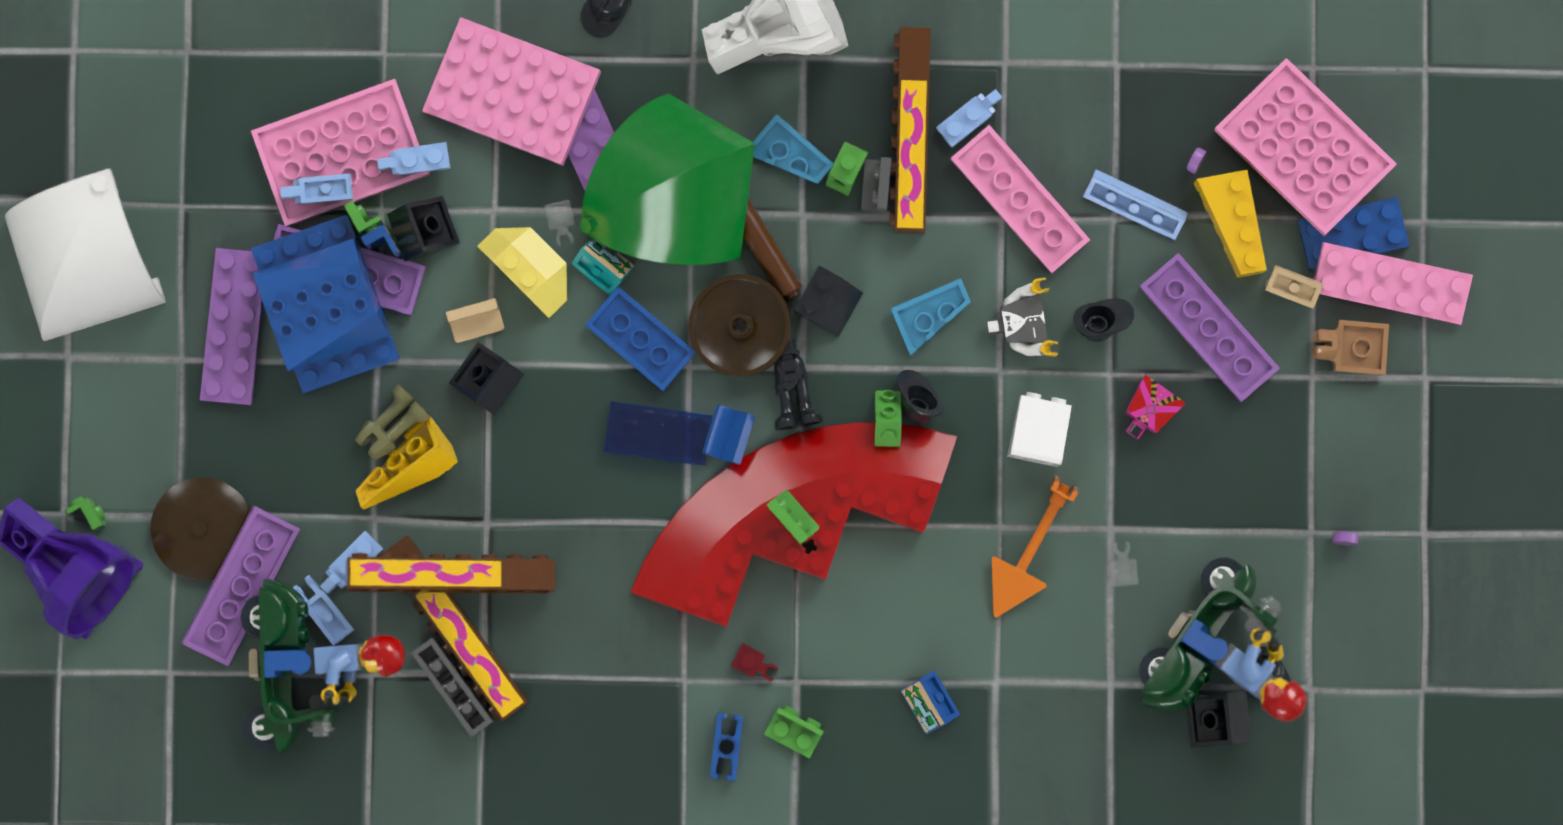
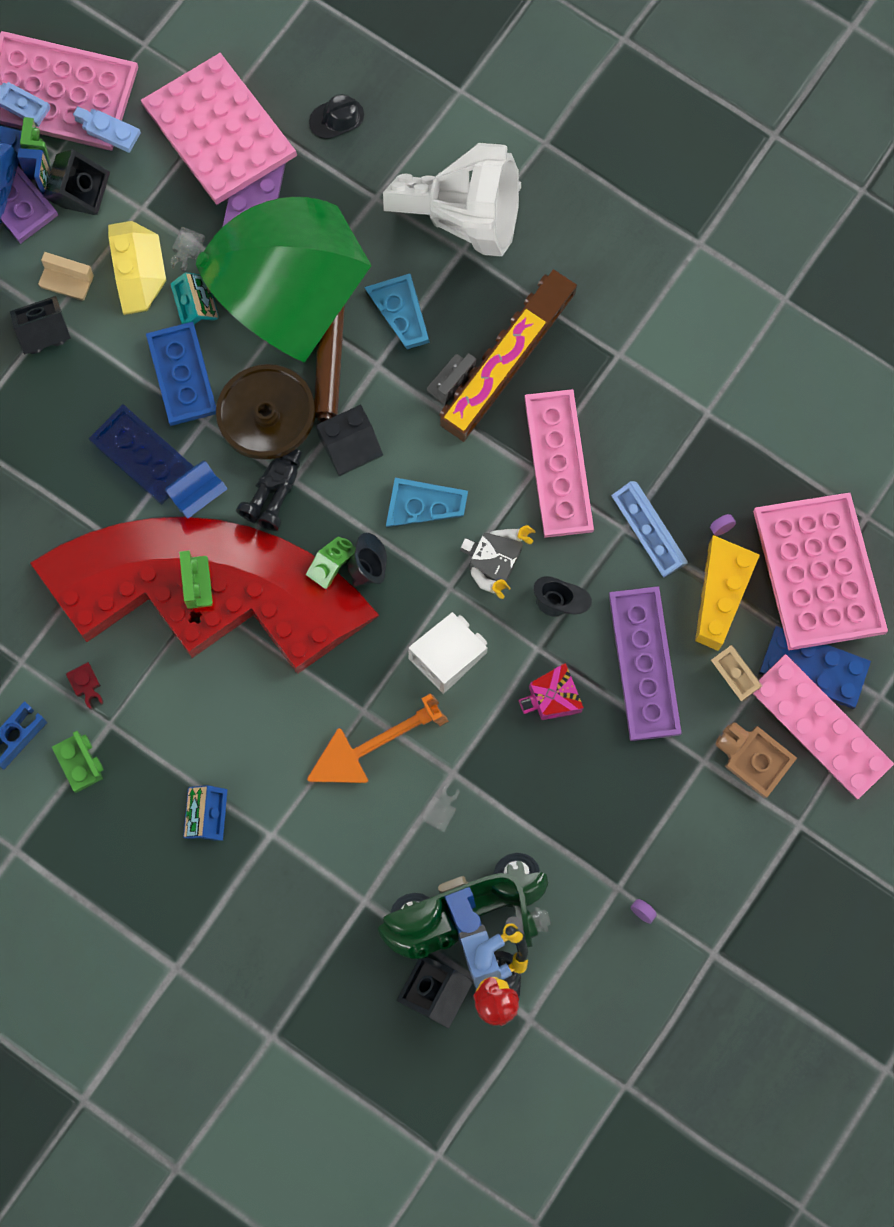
camera: 30 degrees right, 10 degrees down
bright green torso [826,142,869,196] -> none
light blue hinge [936,89,1002,148] -> none

